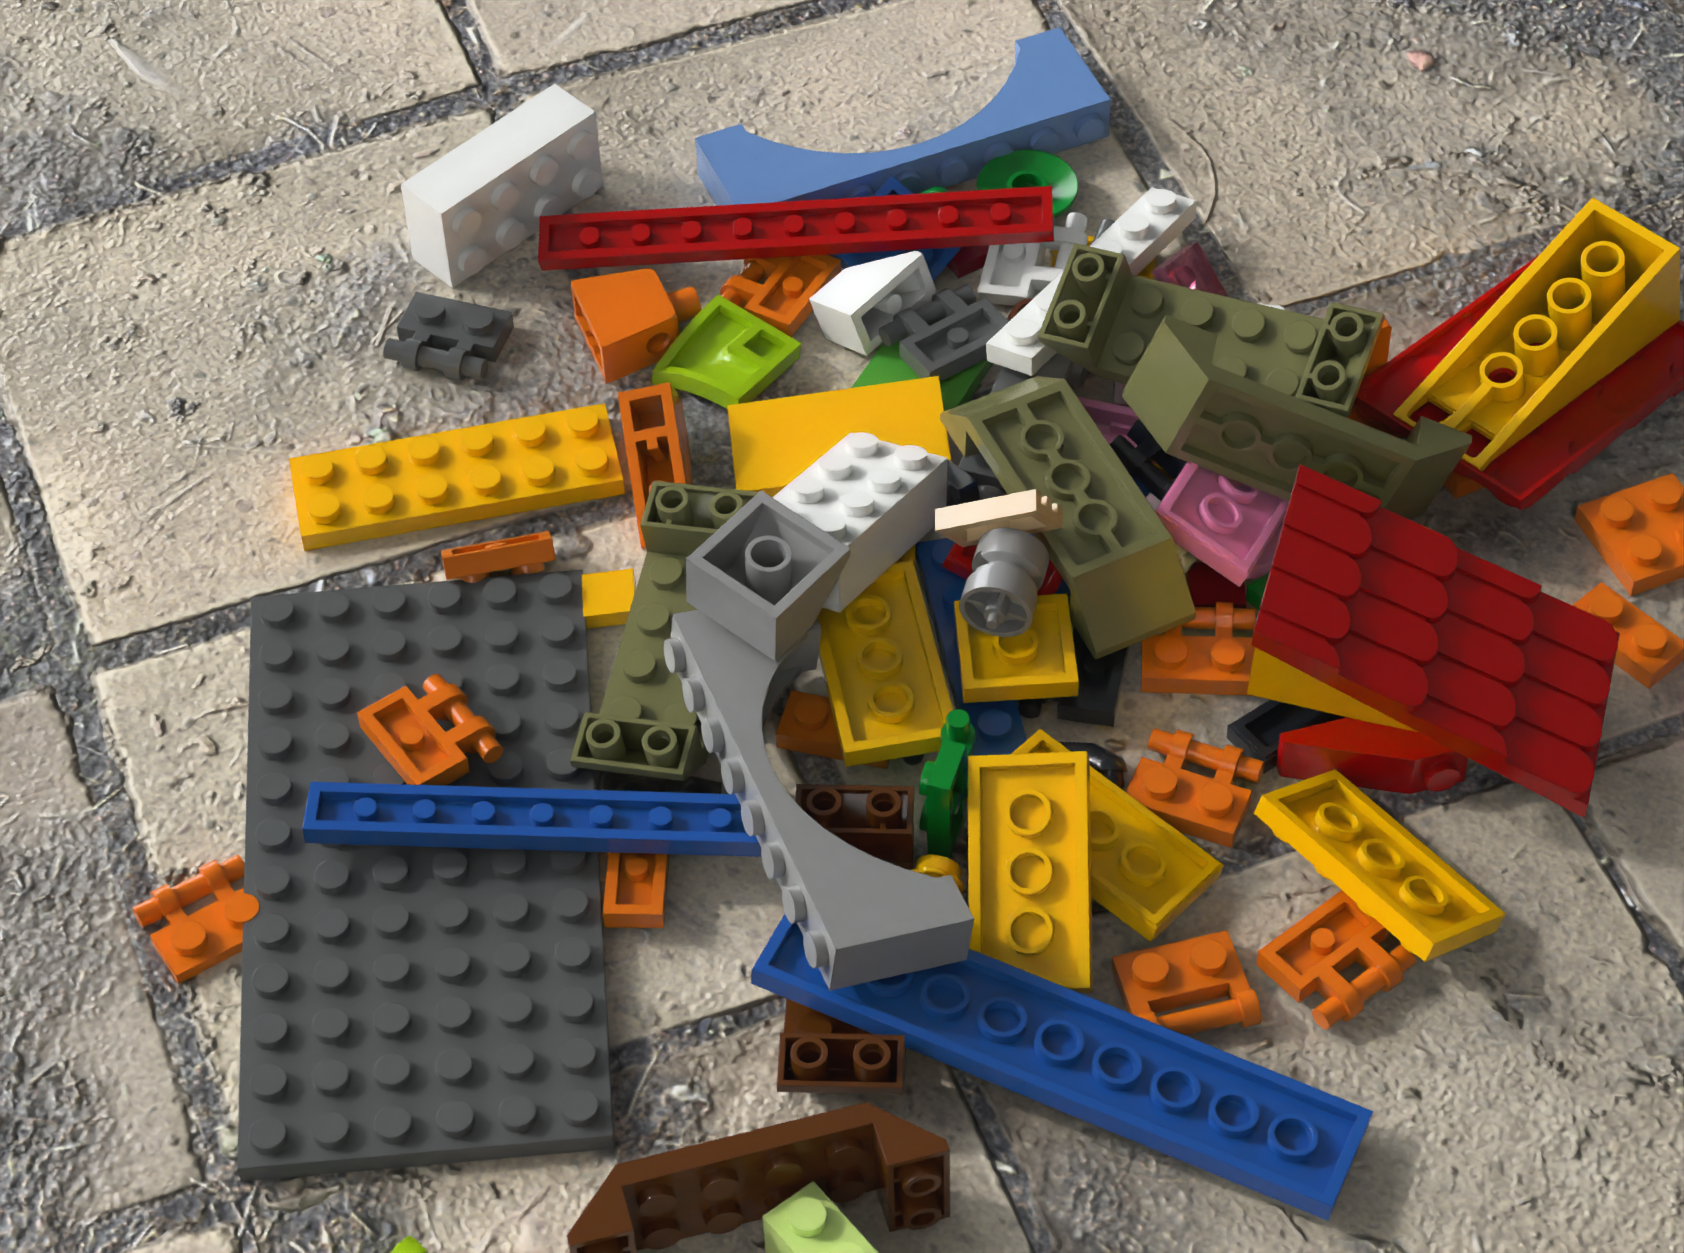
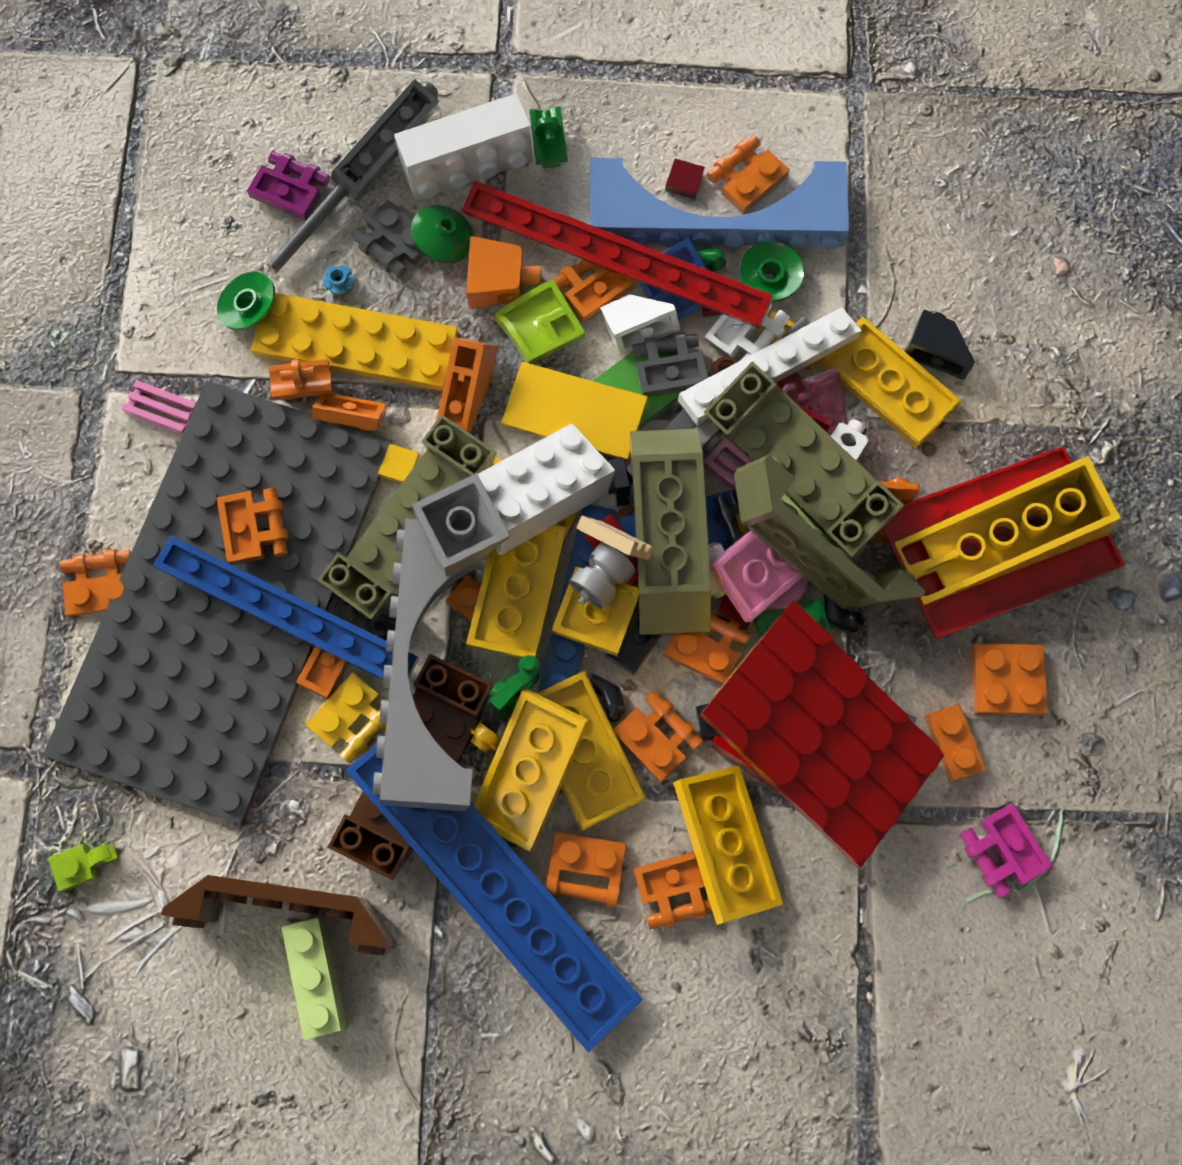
camera: 20 degrees right, 25 degrees up
none -> bright pink tile [122,380,196,435]
none -> green dish [217,271,276,331]
none -> magenta plate [247,151,330,221]
none -> dark grey piece [267,79,439,274]
none -> orange hips [268,359,333,401]
none -> yellow plate [305,672,386,764]
none -> dark azure plate [322,265,355,296]
none -> green dish [411,205,474,263]
none -> green hips [529,106,568,169]
none -> dark red tile [665,158,705,199]
none -> orange plate [707,135,790,214]
none -> yellow tile [818,316,962,449]
none -> black slope [905,309,975,380]

